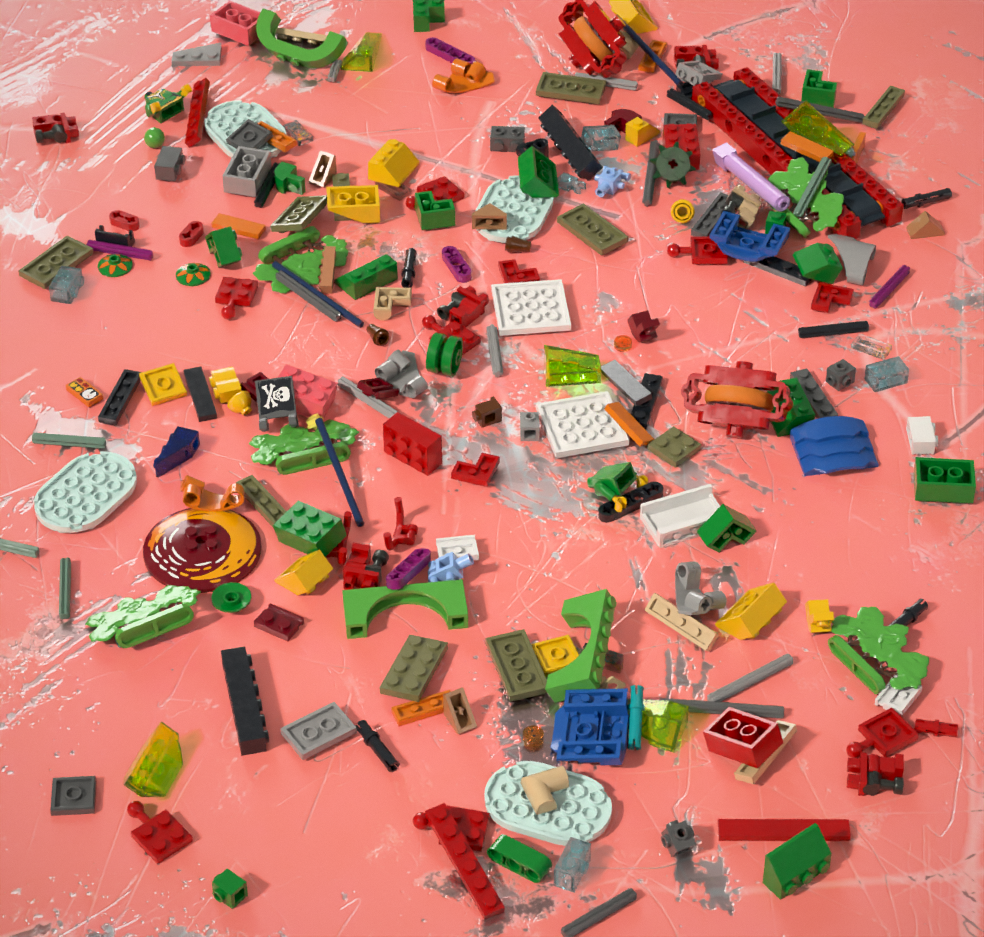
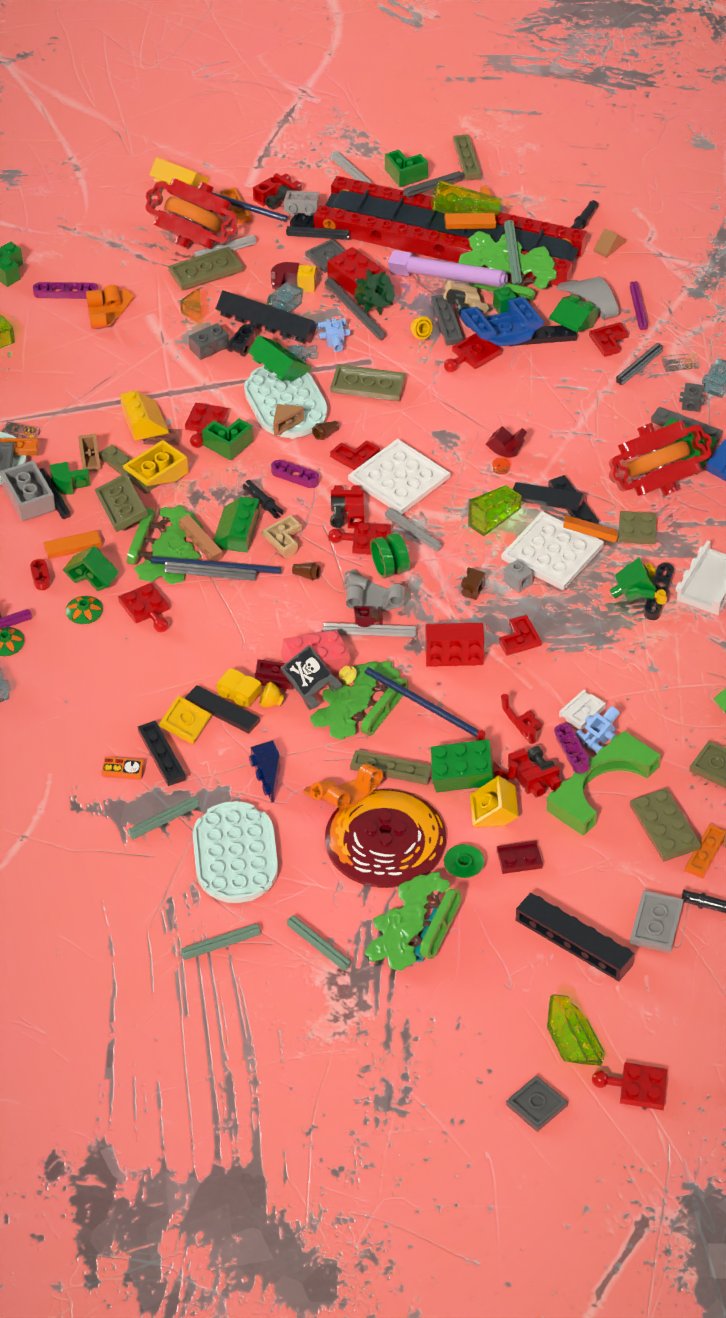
camera: 40 degrees left, 5 degrees up
none -> clear yellow slope [180,289,202,324]

